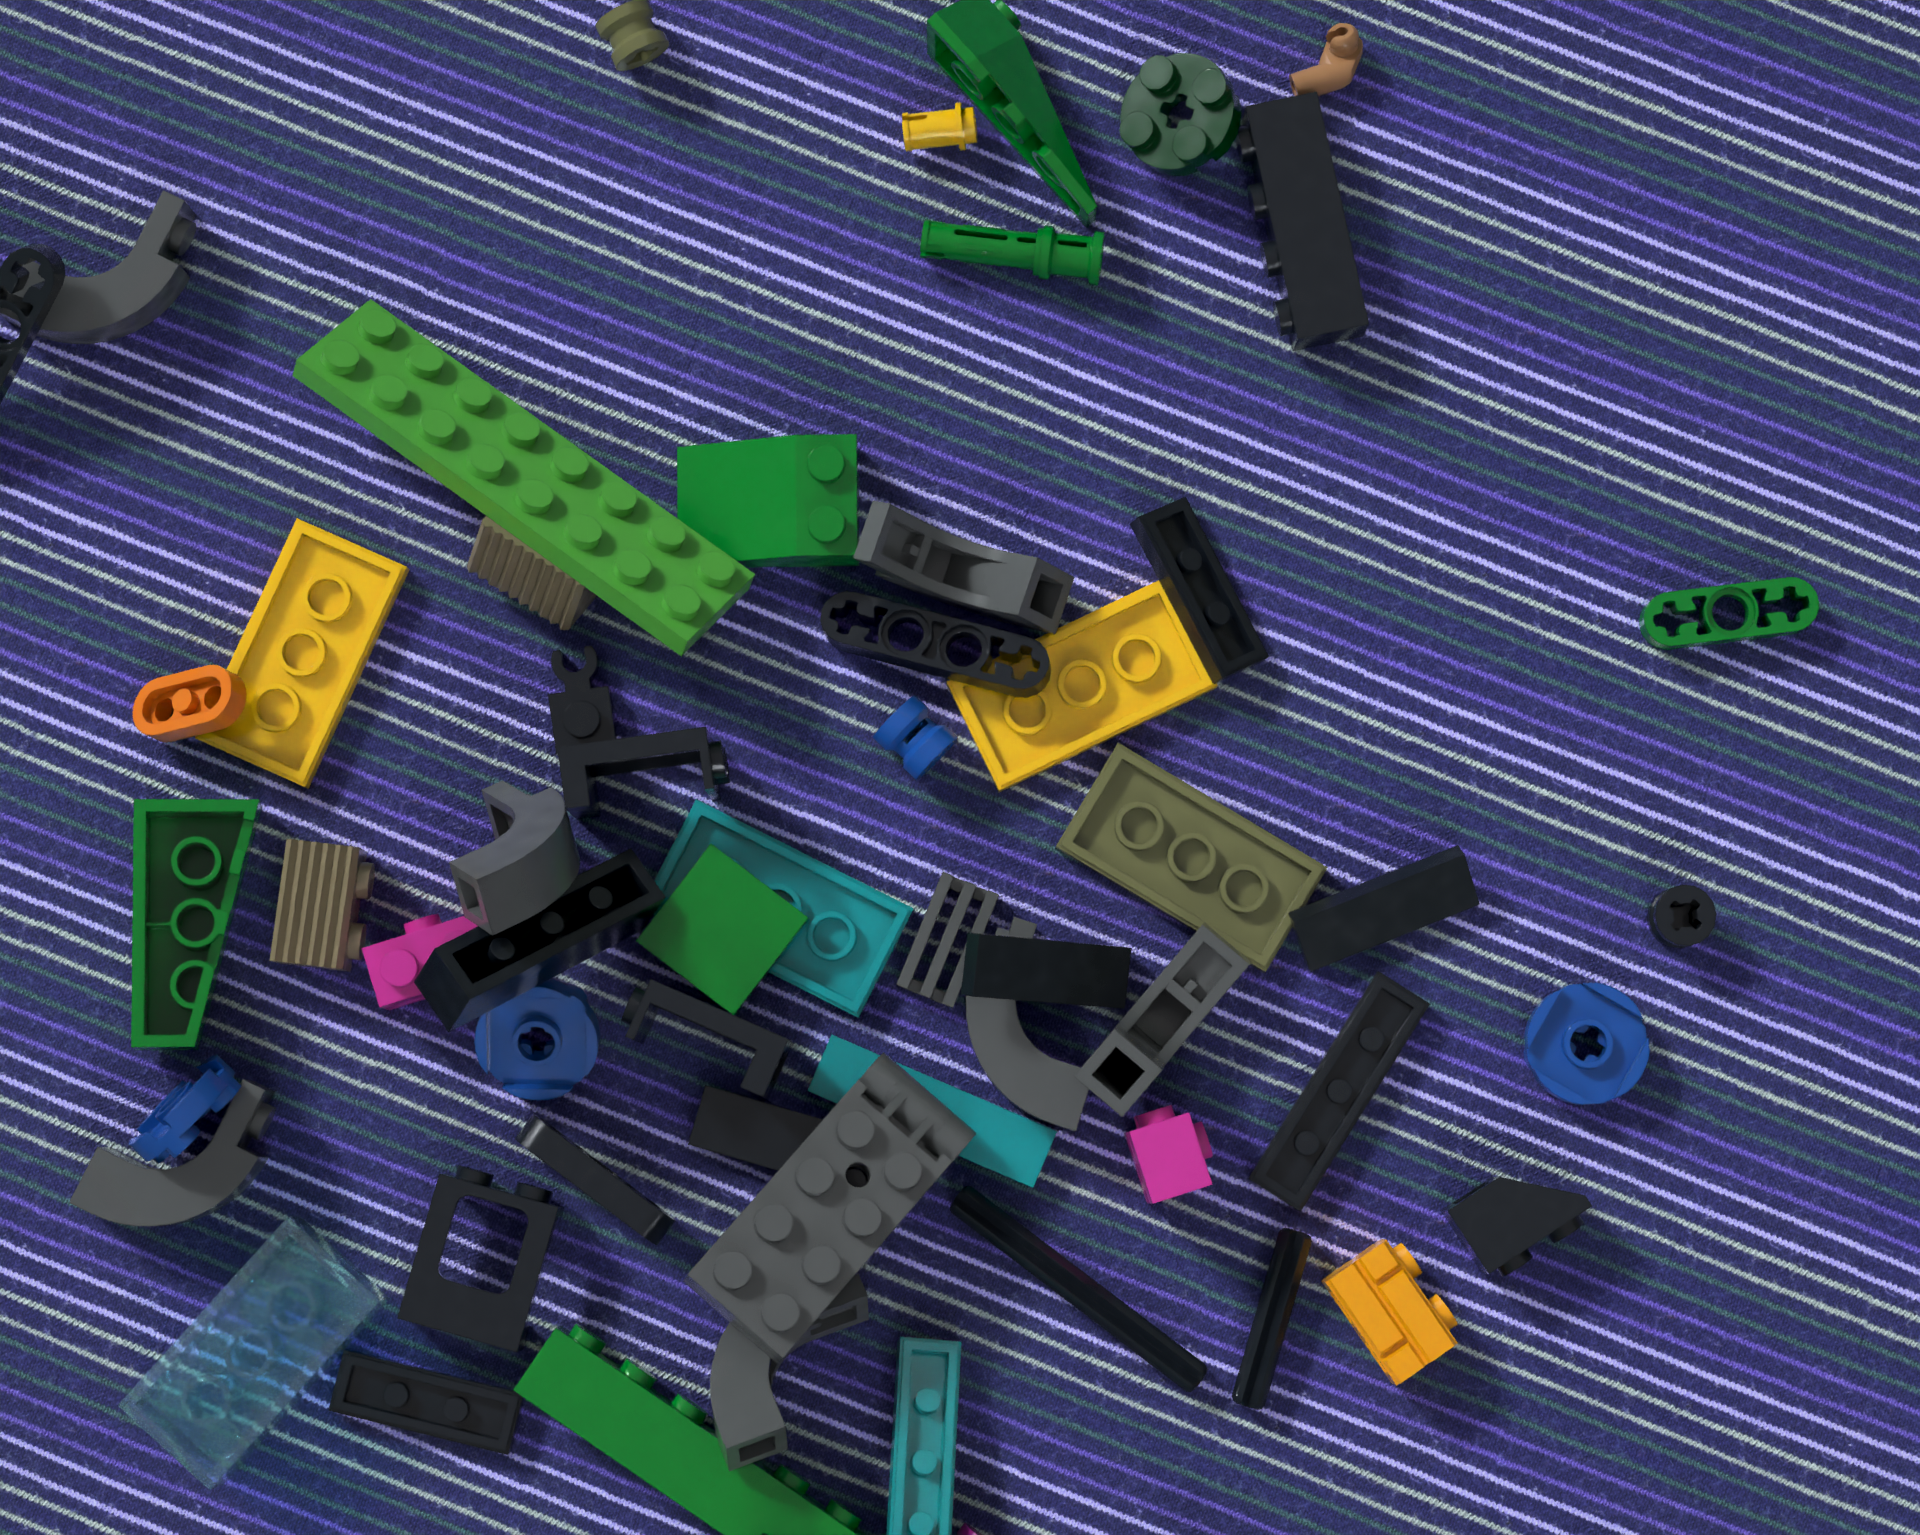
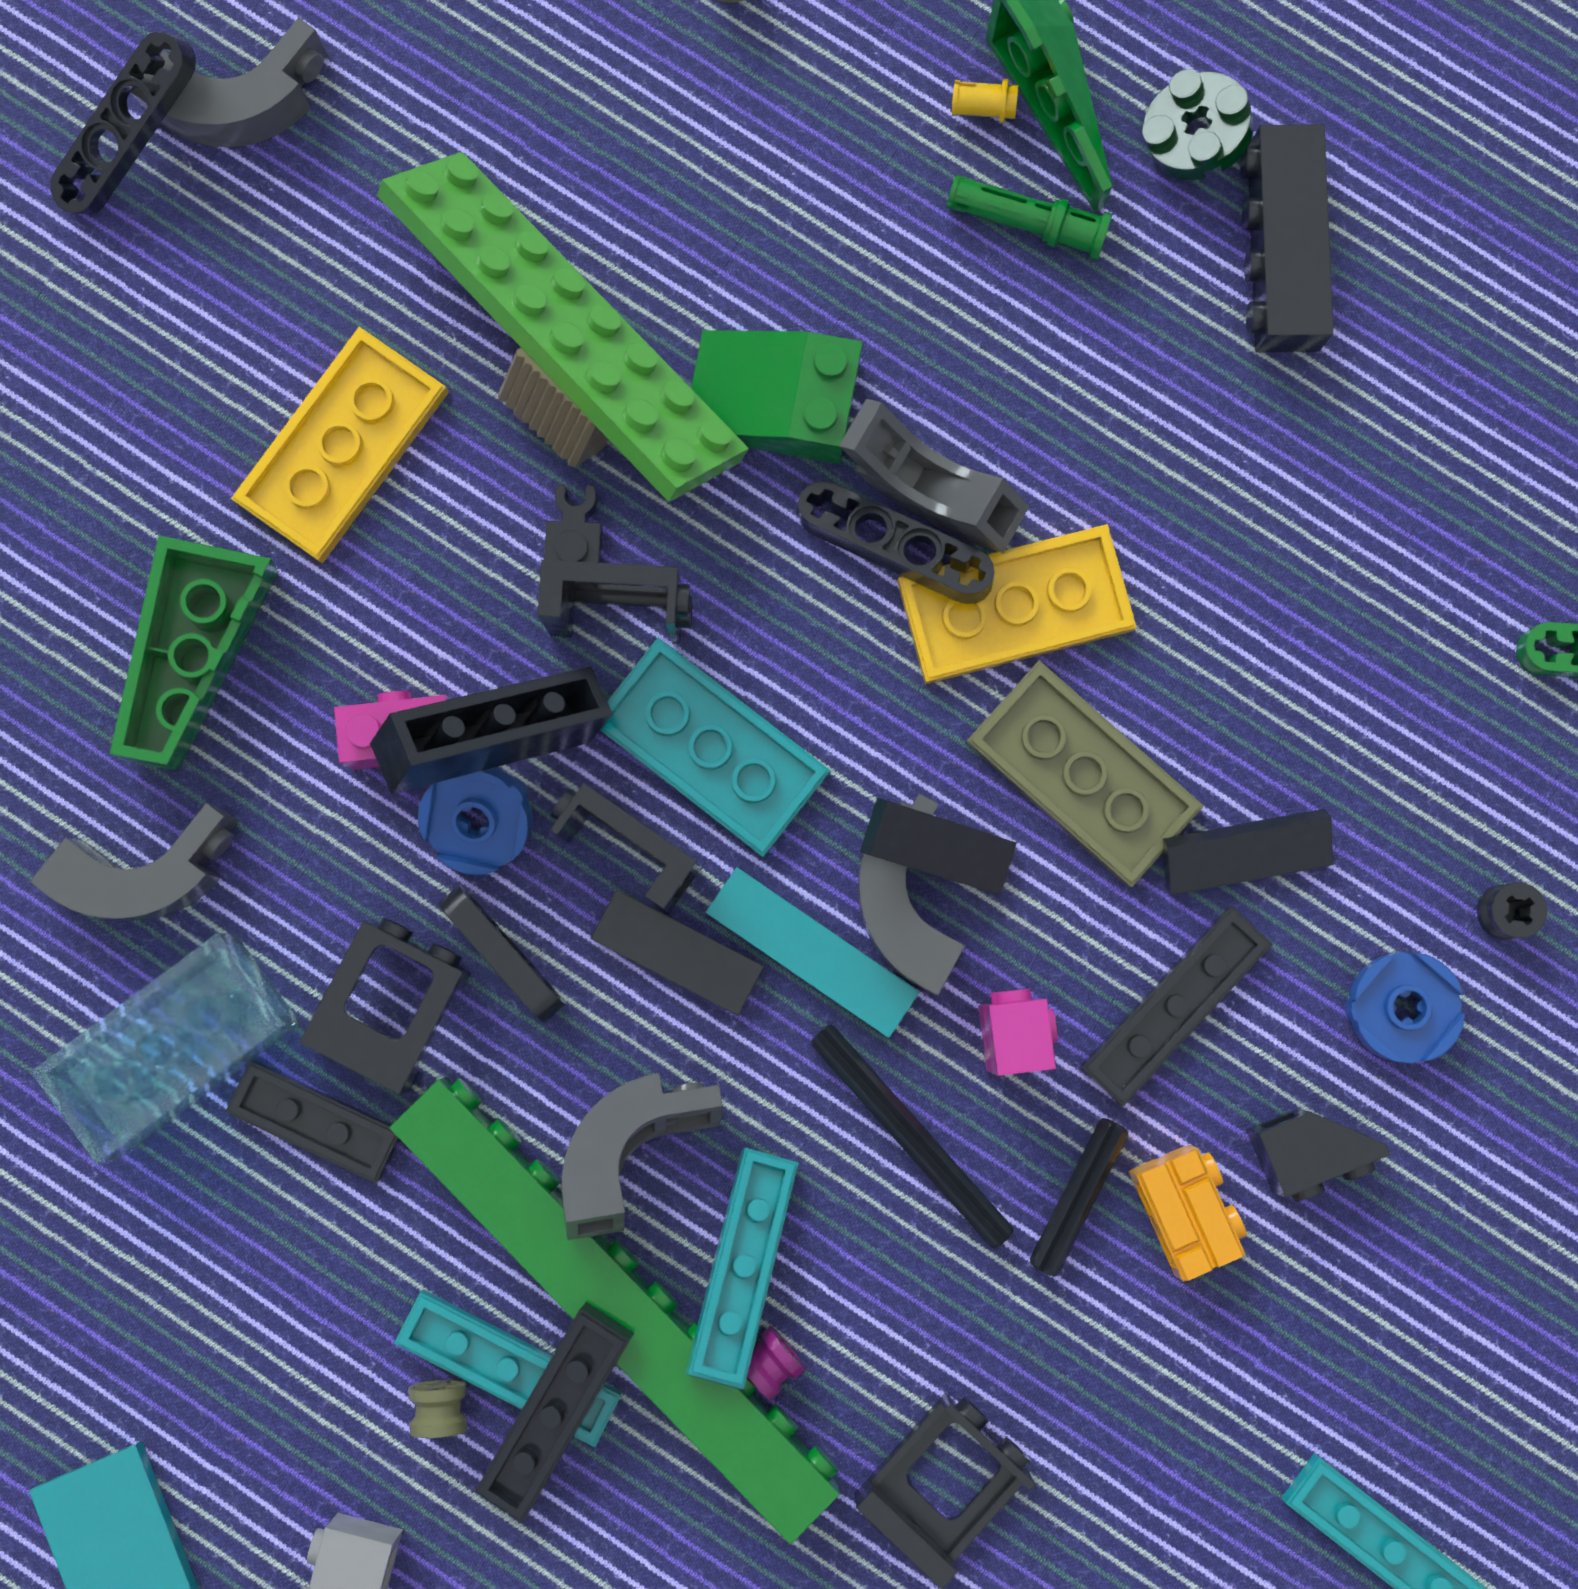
camera: 10 degrees right, 0 degrees up
blue plate [128,1054,242,1164] -> none
orange plate [133,665,246,743] -> none
dark tan brick [269,839,375,972] -> none
dark grey arch [449,780,580,936] -> none
green tile [636,844,809,1016] -> none
dark grey hinge [683,1052,977,1364] -> none
blue wheel [873,695,958,781] -> none
dark grey tile [896,872,999,1009] -> none
dark grey arch [1074,922,1251,1117] -> none
black tile [1130,497,1269,684] -> none
medium nougat arm [1289,23,1363,96] -> none

